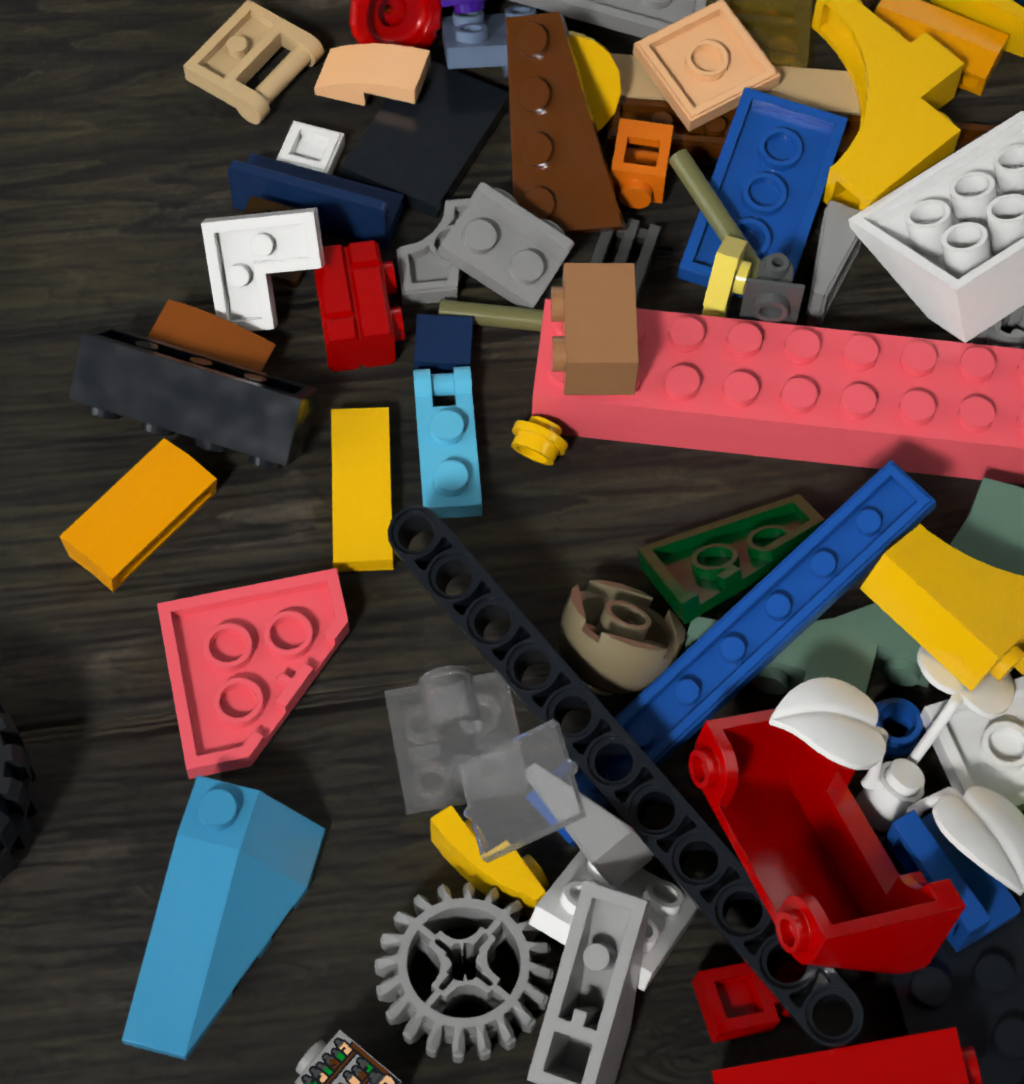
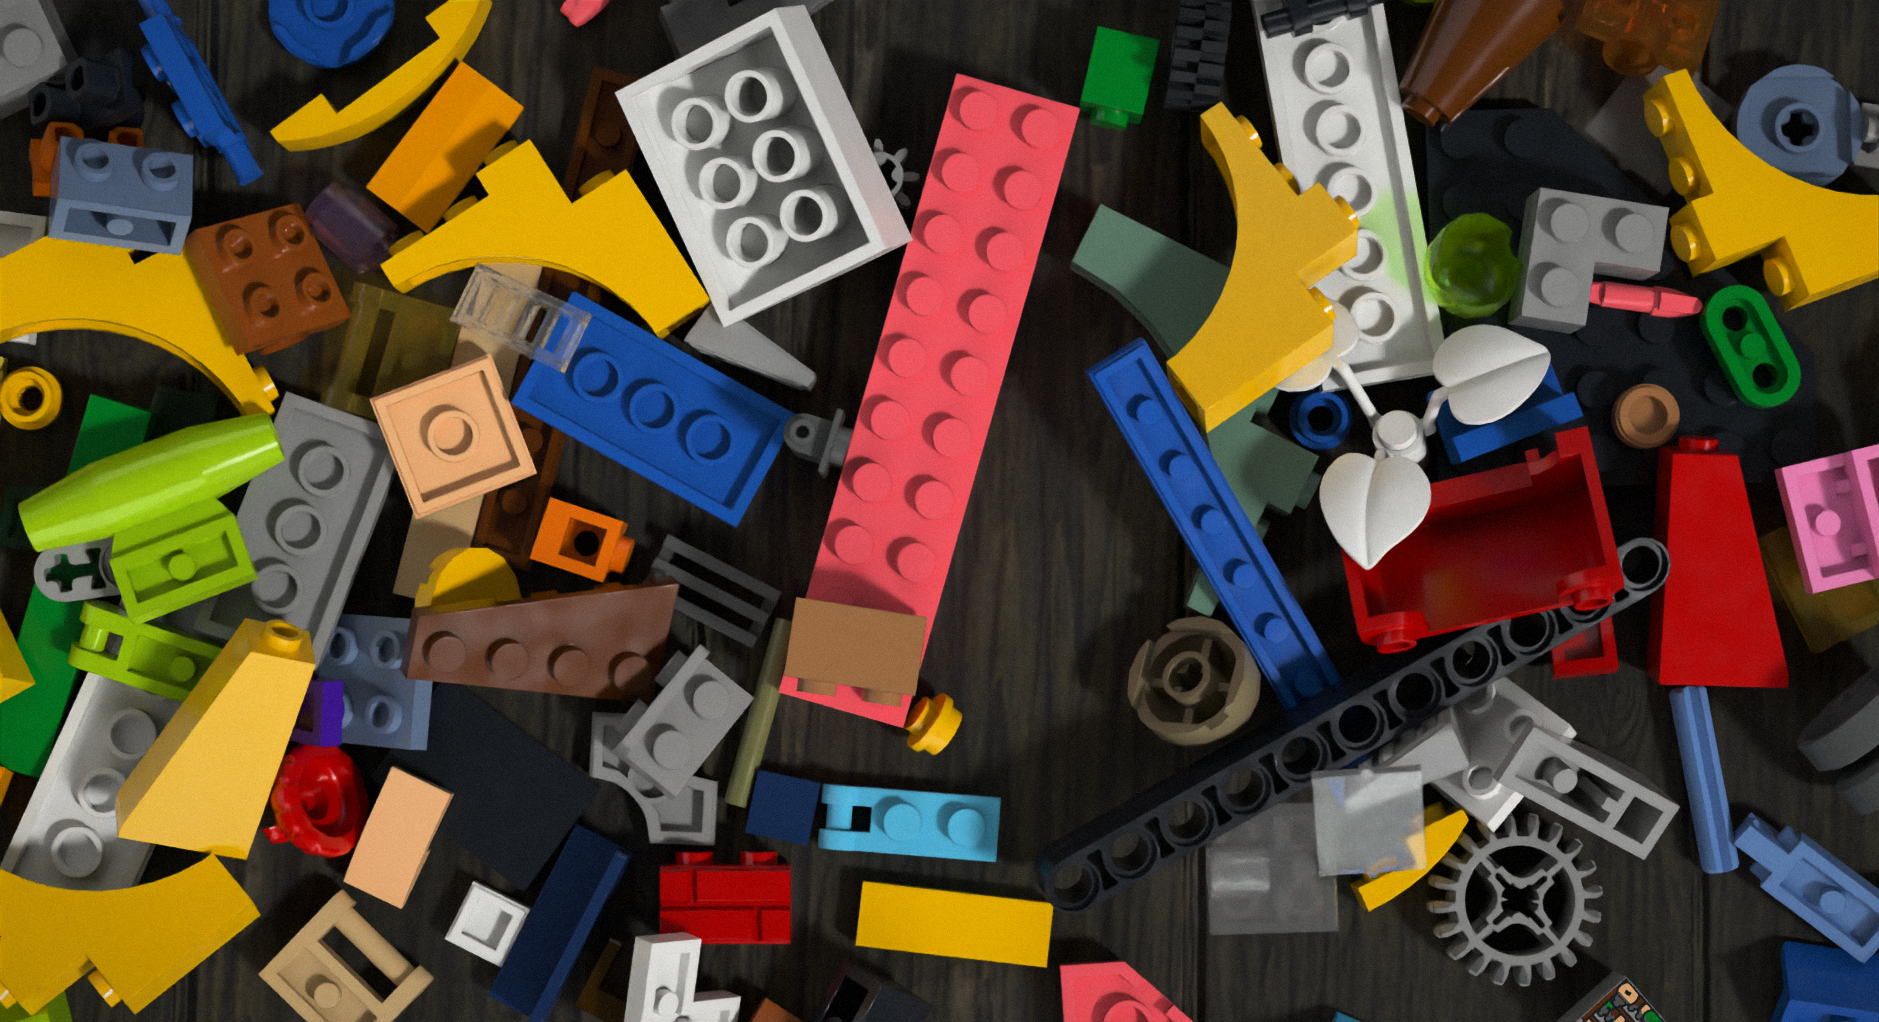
camera: 80 degrees left, 25 degrees up
dark green wing [637,494,825,624] -> none
olive bar [669,149,761,279] -> none
light yellow plate [701,235,752,318] -> none
none -> clear slope [450,263,592,373]
none -> medium nougat tile [1611,384,1680,449]

